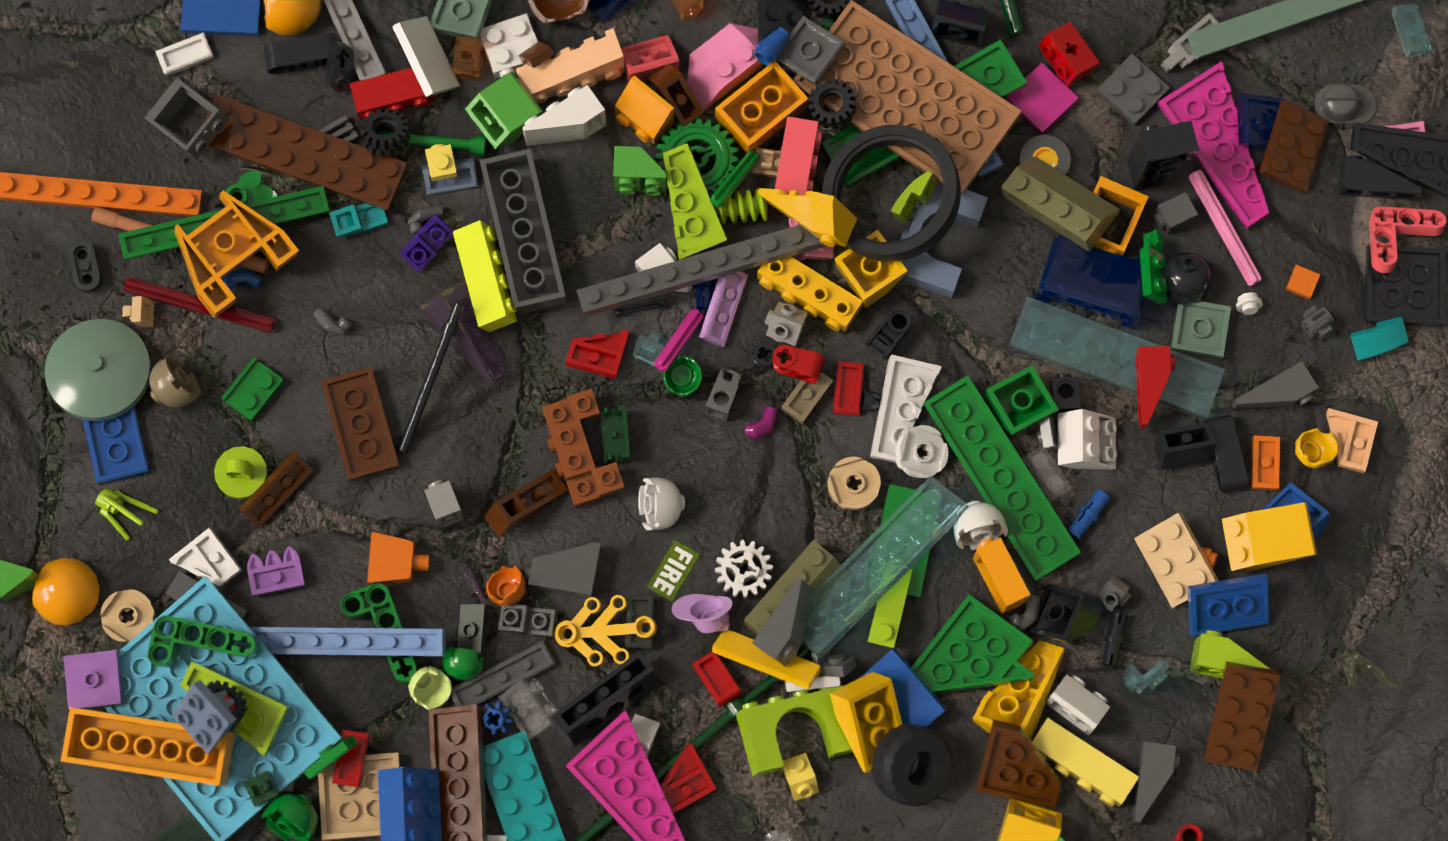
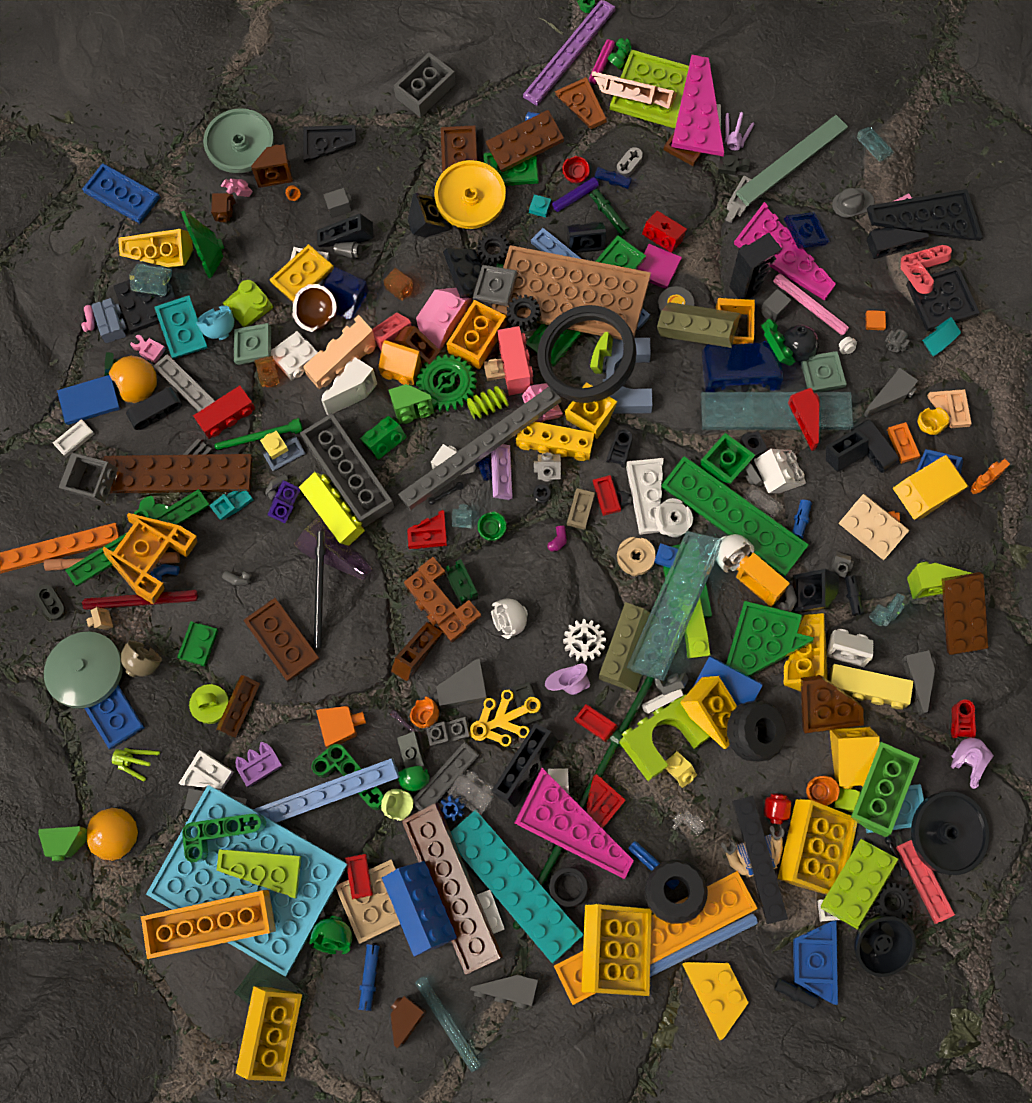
camera: 15 degrees left, 5 degrees down
medium lavender plate [64,650,123,710] -> none
tan plate [101,590,156,643] -> none
sand blue plate [172,680,247,754] -> none
dark green tile [243,770,281,807] -> none
green plate [303,735,358,779] -> none
black beam [326,42,354,92] -> none
black tyre [361,108,409,157] -> none
white tile [393,16,460,97] -> none
light grey brick [424,480,464,529] -> none
bright green slope [465,72,543,149] -> none
reddish brown tile [518,42,554,68] -> none
clear neon green sticker [647,540,700,602] -> none
dark pink axle [654,309,704,372] -> none
lime wing [663,143,728,260] -> none
flat silver leg [704,367,742,422] -> none
green axle [710,150,760,208] -> none
yellow tile [712,630,821,690] -> none
dark grey slope [752,577,812,667] -> none
blue cone [753,27,790,66] -> none
yellow wedge [758,188,857,247] -> none
red piece [773,345,825,383] -> none
dark grey plate [1096,54,1170,126] -> none
blue tile [1188,573,1269,637] -> none
reddish brown plate [1259,100,1329,193] -> none
none -> green bracket [360,416,406,459]
none -> blue plate [654,543,679,569]
none -> orange plate [971,459,1010,494]

